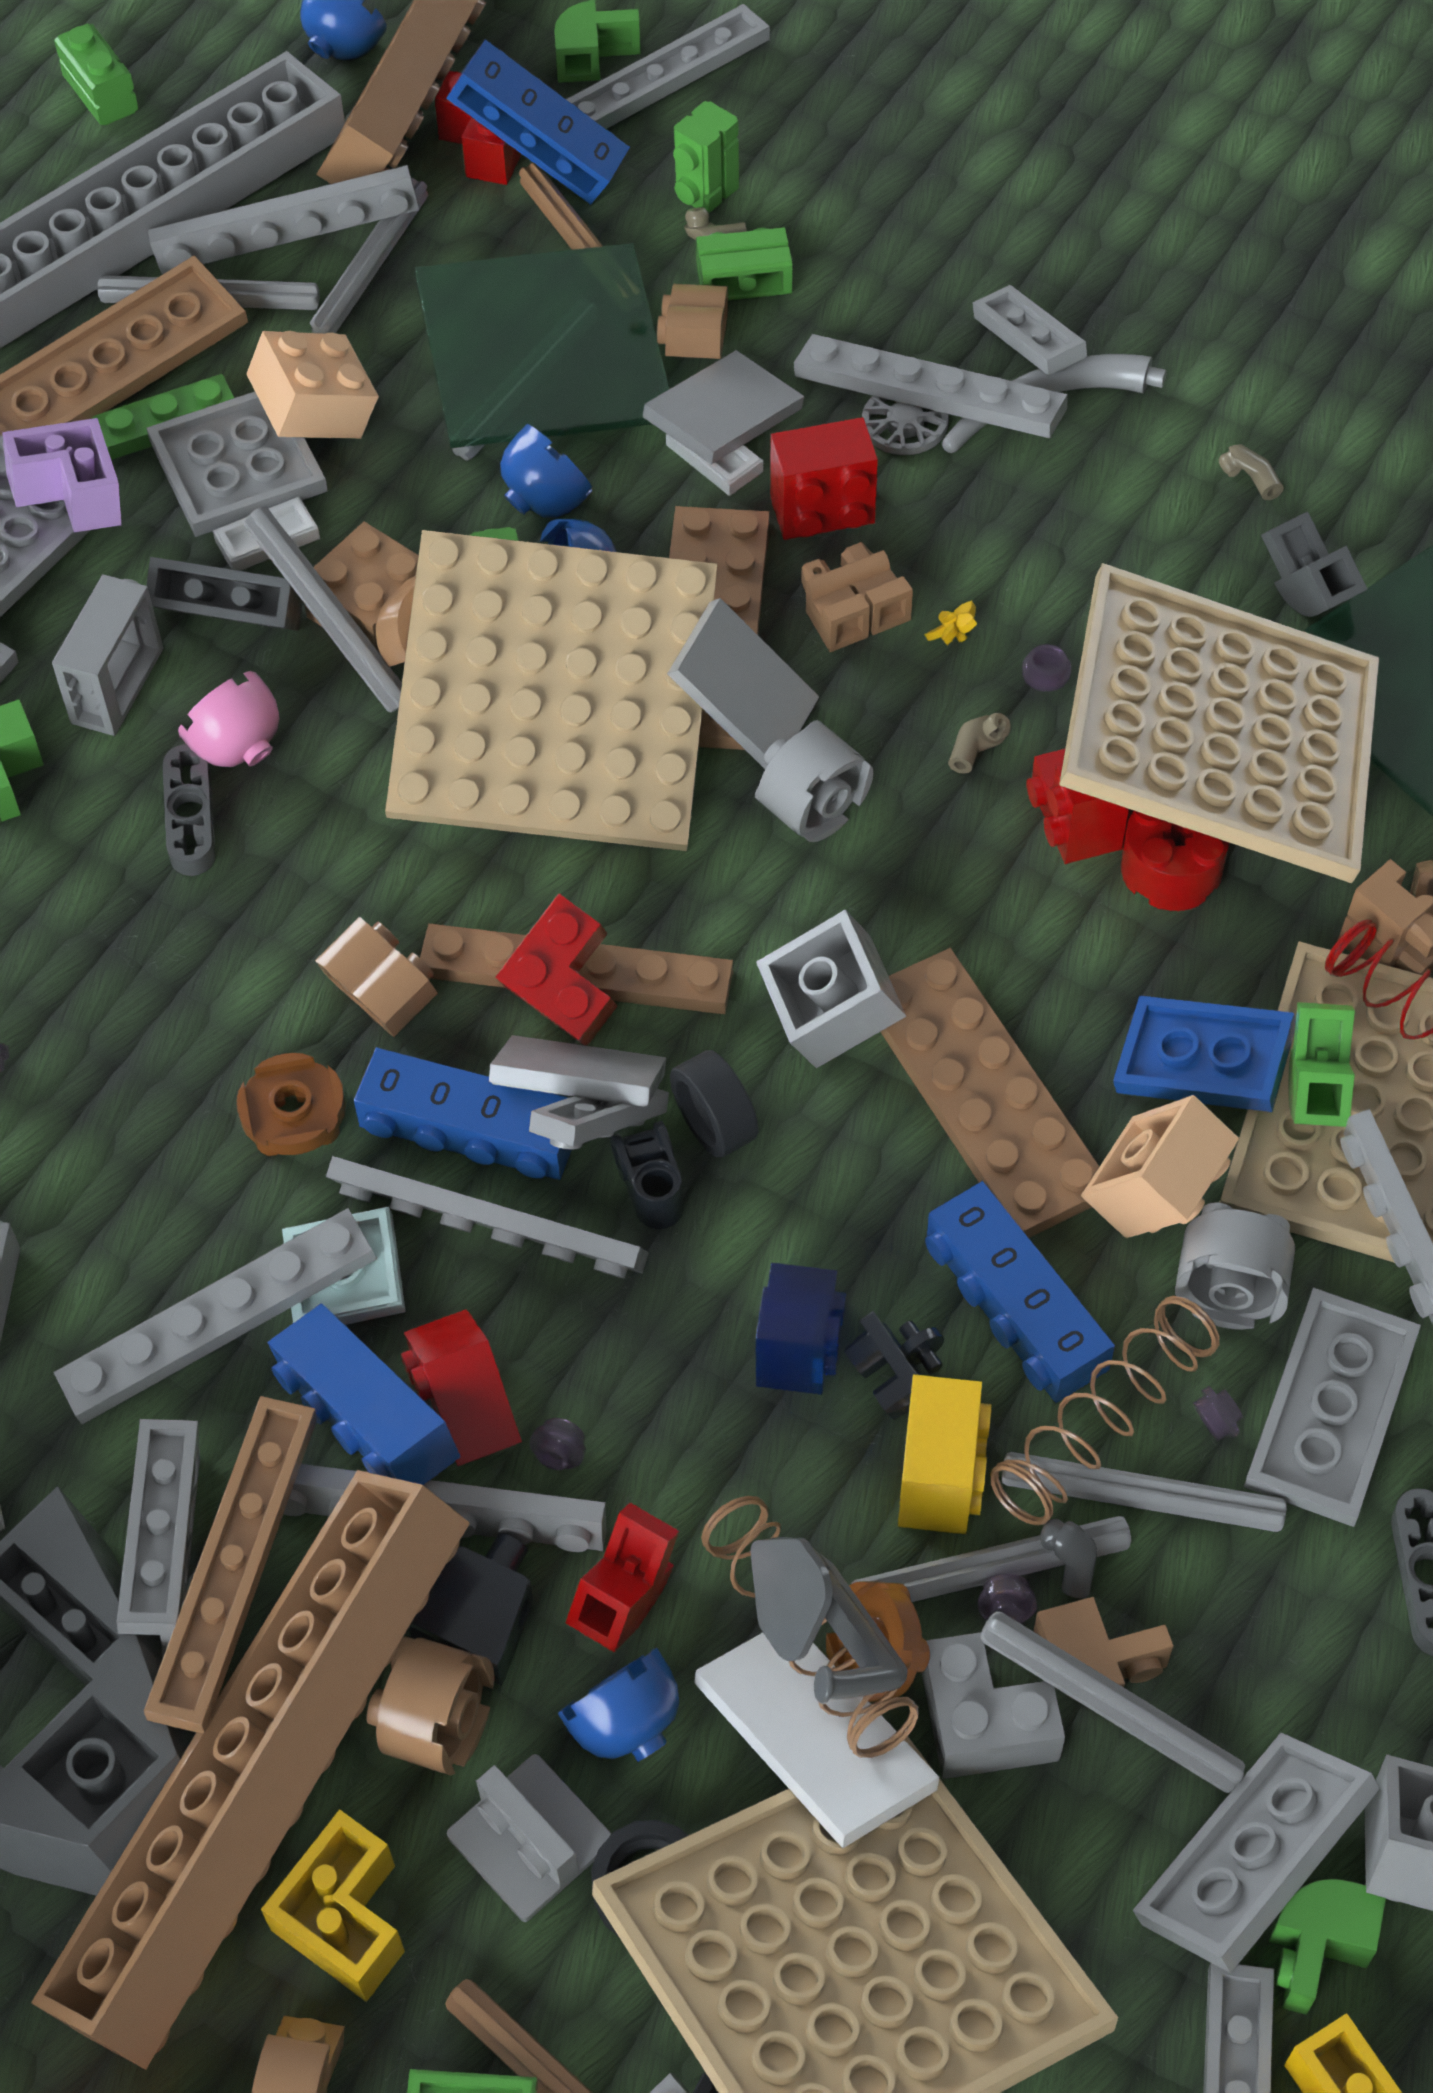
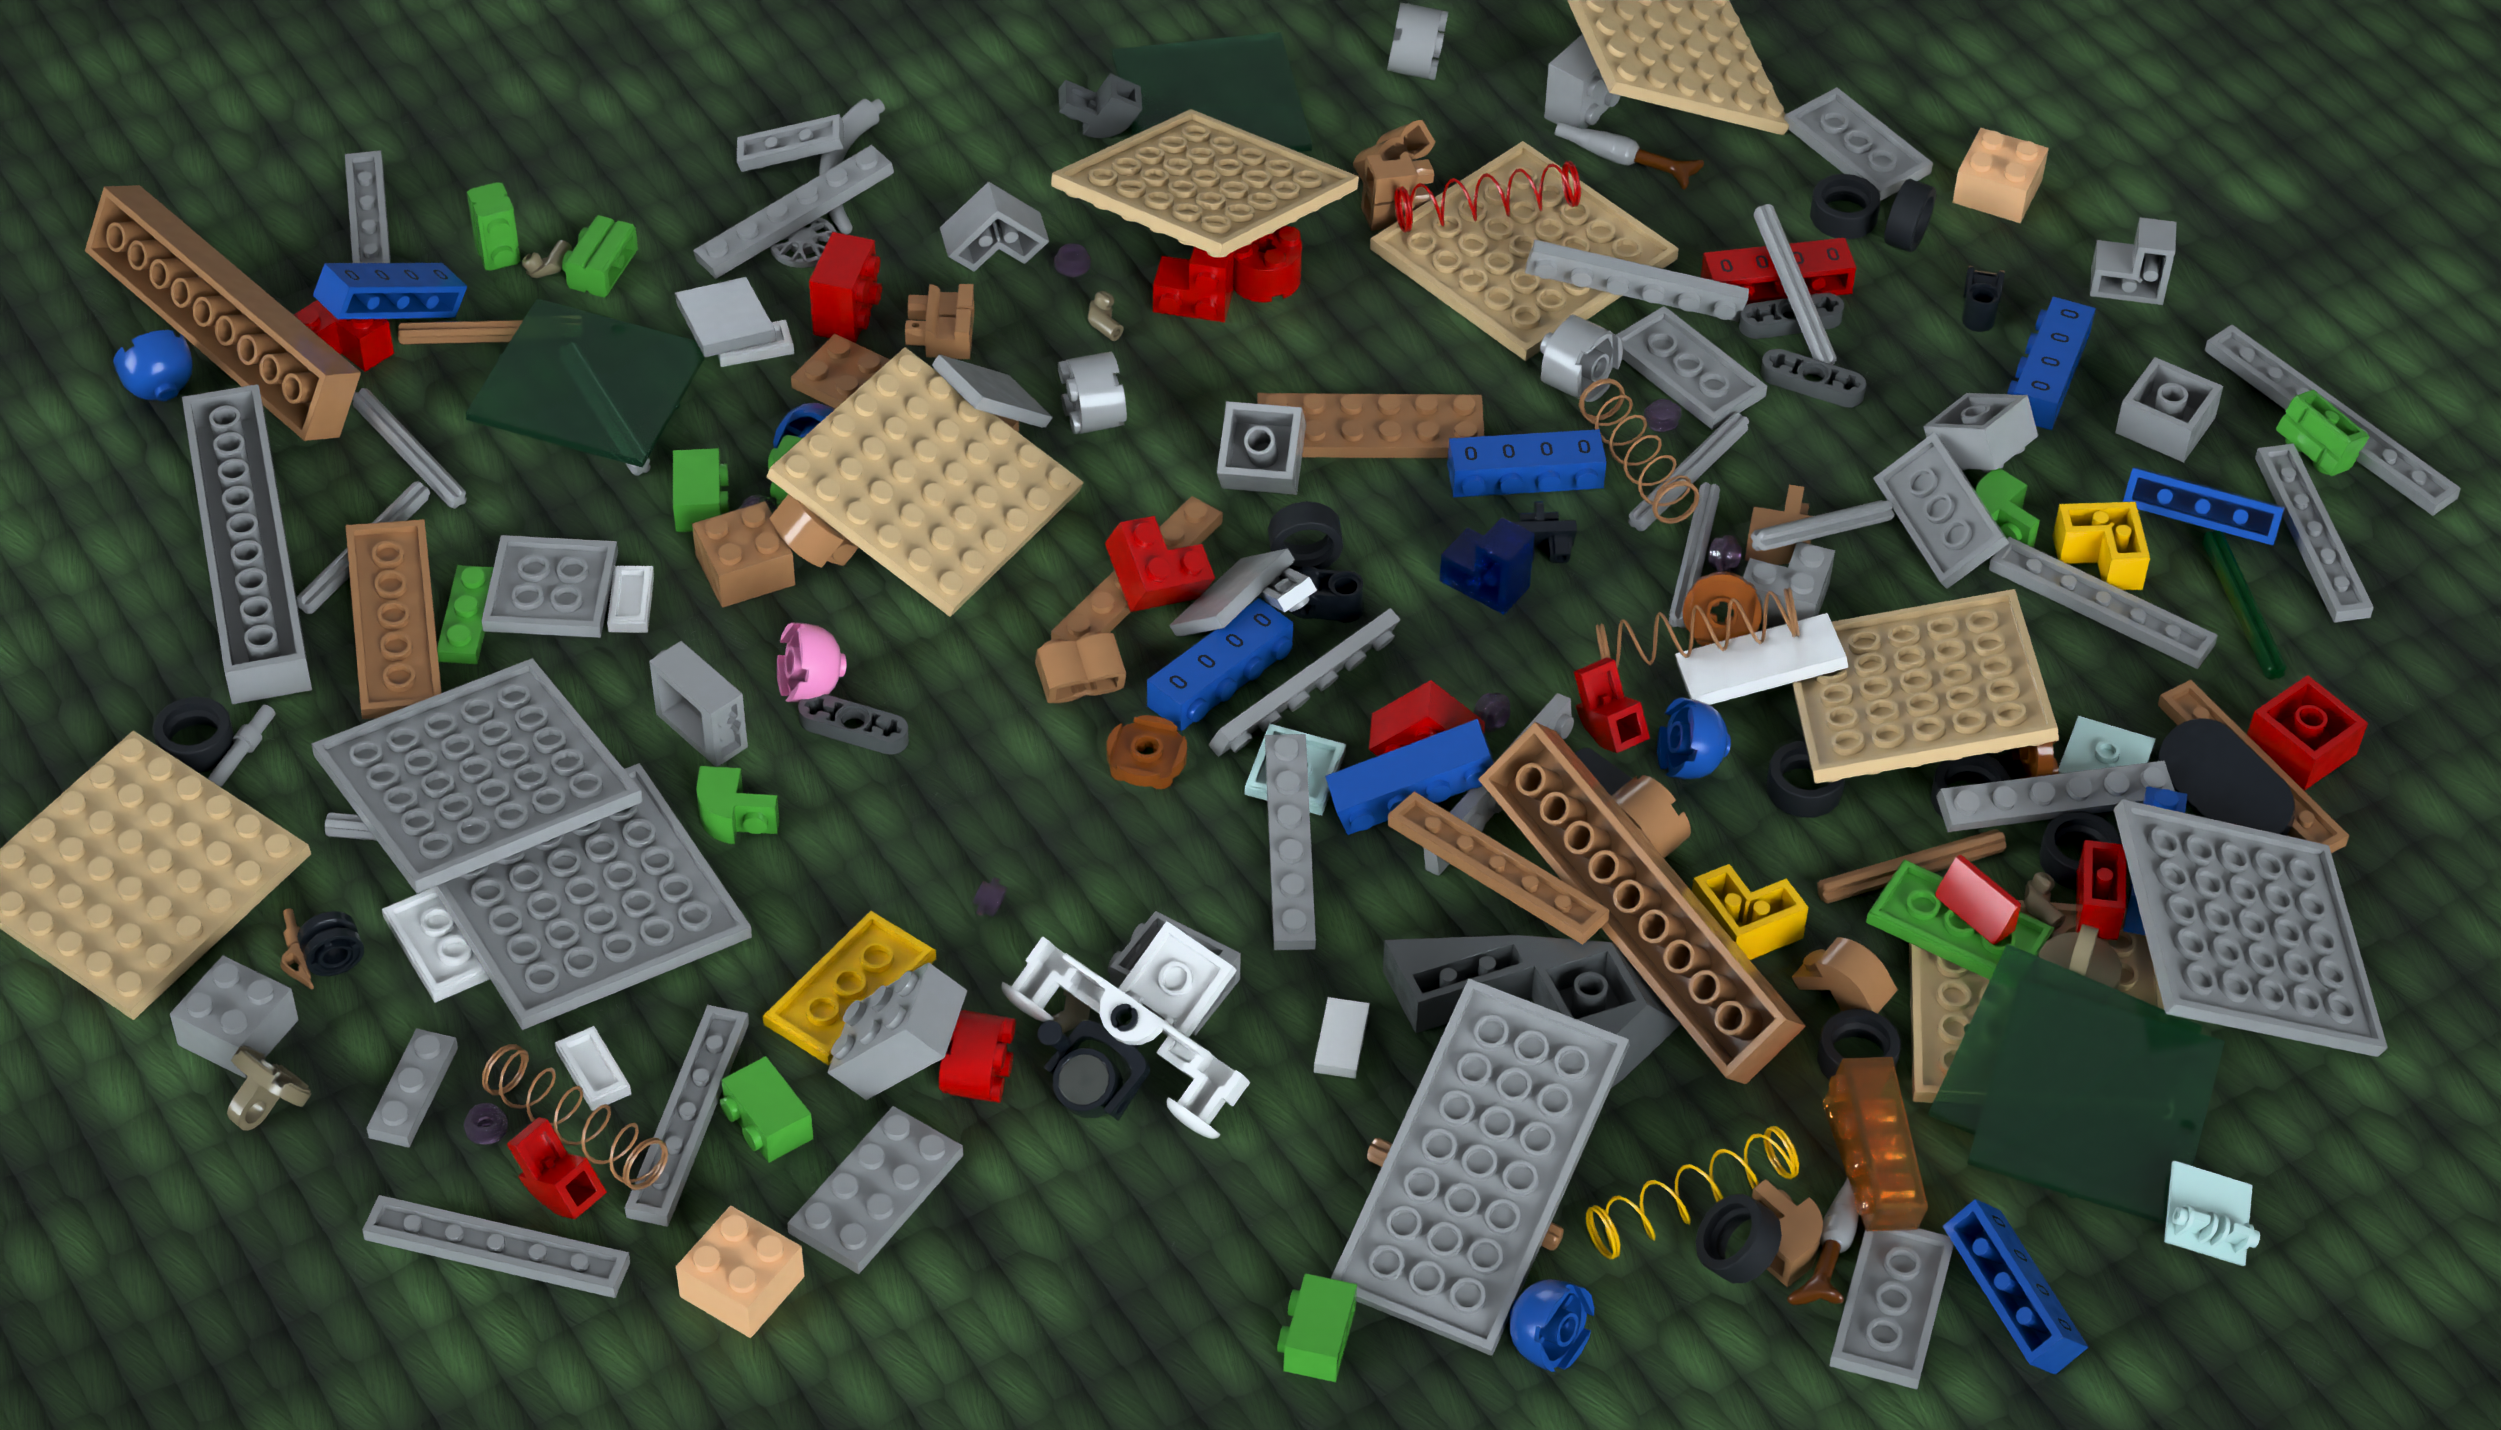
camera: 65 degrees left, 10 degrees down
lavender brick [2,418,121,533] -> none
bright green brick [54,23,138,126] -> none
light grey fence [117,1419,200,1658] -> none
dark grey brick [146,557,303,631] -> none
light grey plate [147,165,419,274] -> none
light grey axle [244,506,402,713] -> none
light nougat brick [246,331,379,439] -> none
light grey bracket [447,1754,611,1922] -> none
blue cylinder [500,424,593,518] -> none
bright green brick [554,0,641,83] -> none
medium nougat brick [657,283,728,359] -> none
dark grey piece [751,1537,907,1704] -> none
yellow brick [898,1374,991,1534] -> none
yellow plant [924,600,977,646] -> none
dark grey arm [1040,1519,1097,1598] -> none
light nougat brick [1081,1095,1239,1238] -> none
blue plate [1113,996,1296,1112] -> none
dark tan arm [1218,444,1284,500] -> none
bright green brick [1288,1002,1355,1127] -> none
none -> bright green brick [673,448,729,532]
none -> light grey brick [940,182,1049,272]

